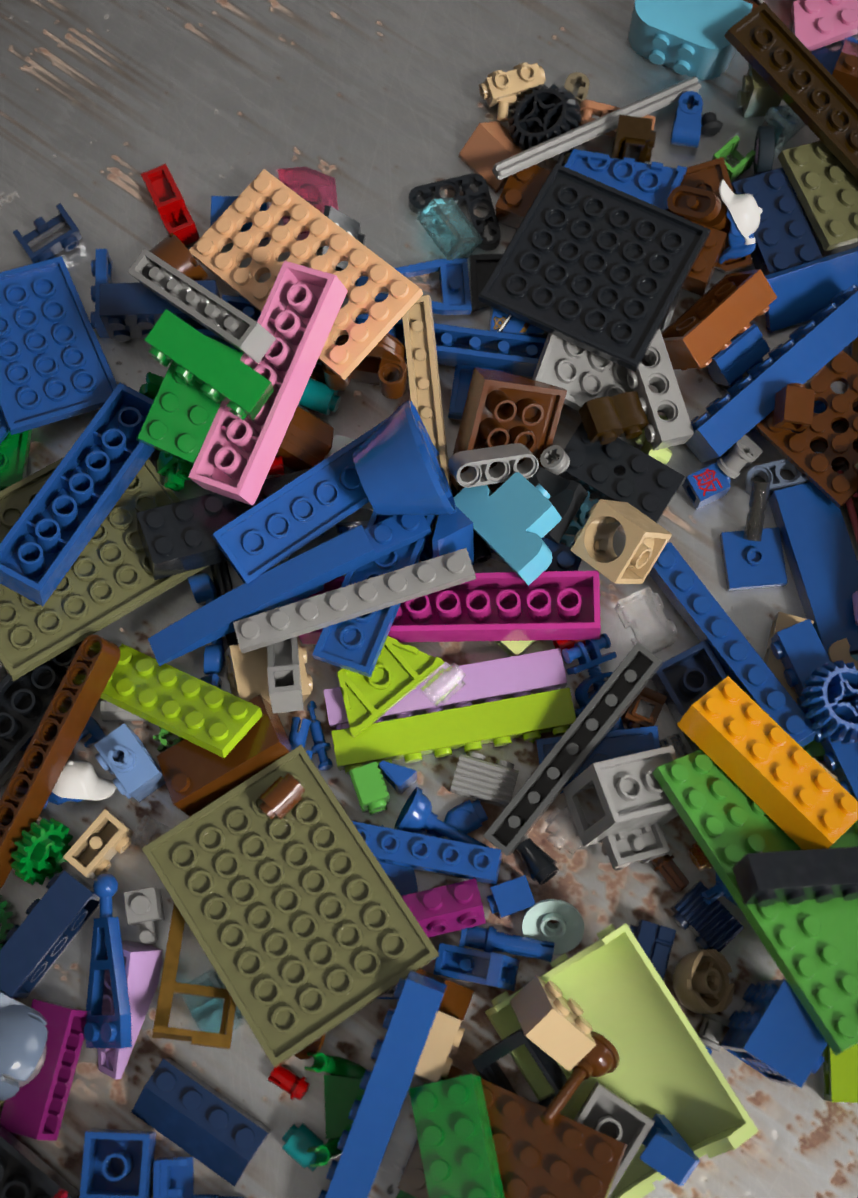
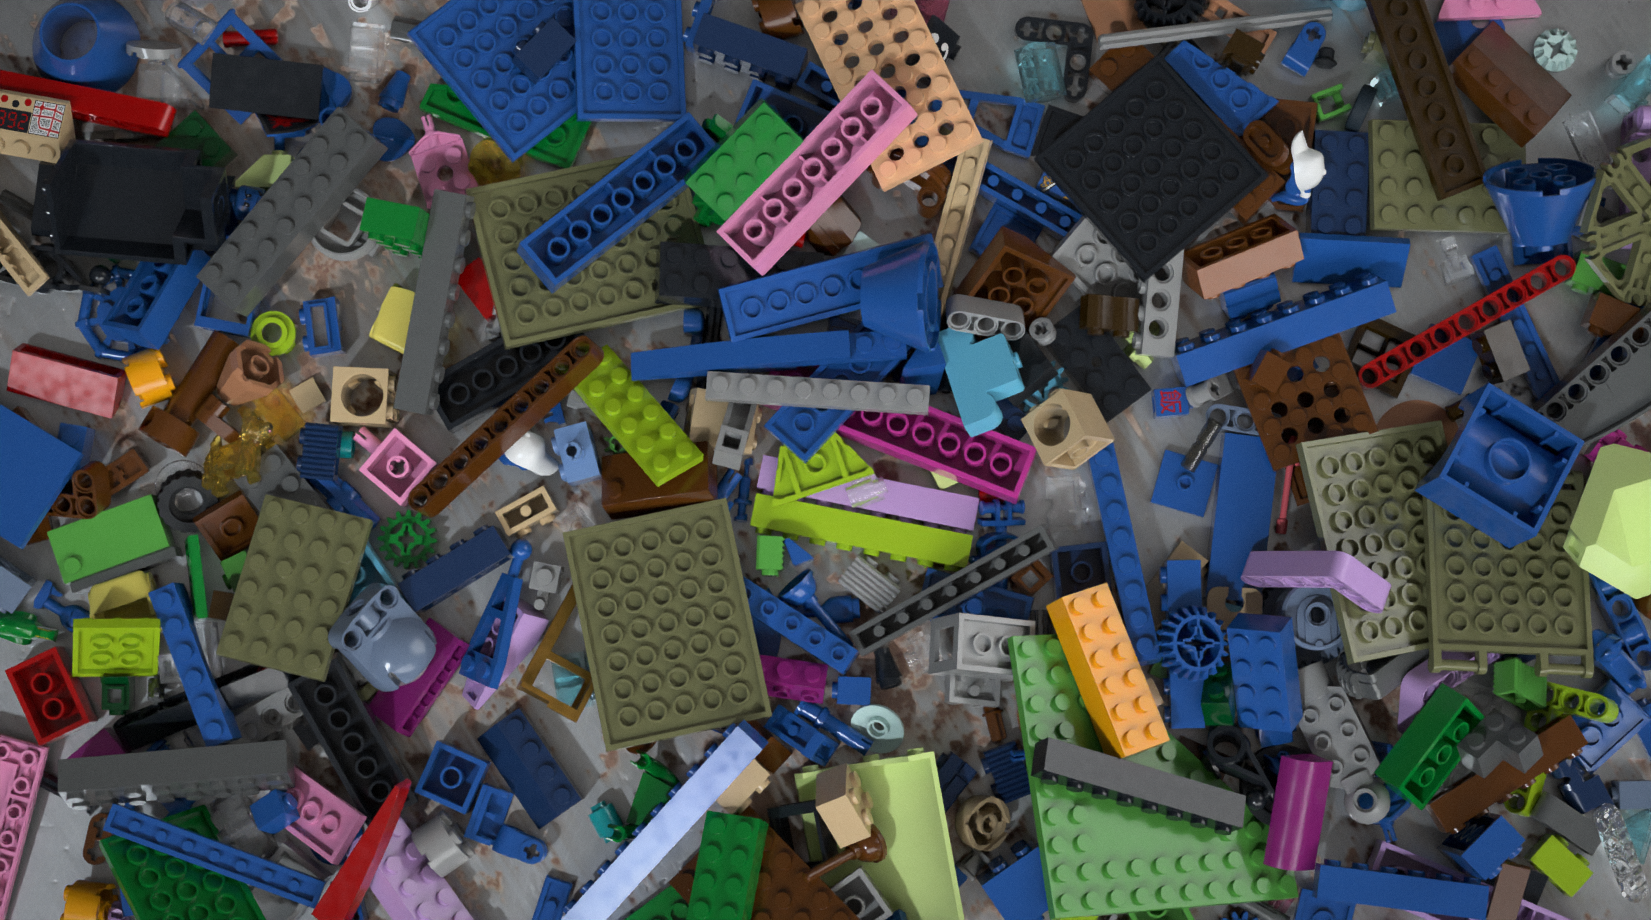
camera: 25 degrees right, 10 degrees up
green gear [11,818,73,885] -> none
light grey brick [128,248,276,363] -> none
green brick [144,309,274,421] -> none
reddish brown brick [258,773,306,820] -> none
red pin [268,1064,310,1101] -> none
teal brick [299,378,341,416] -> none

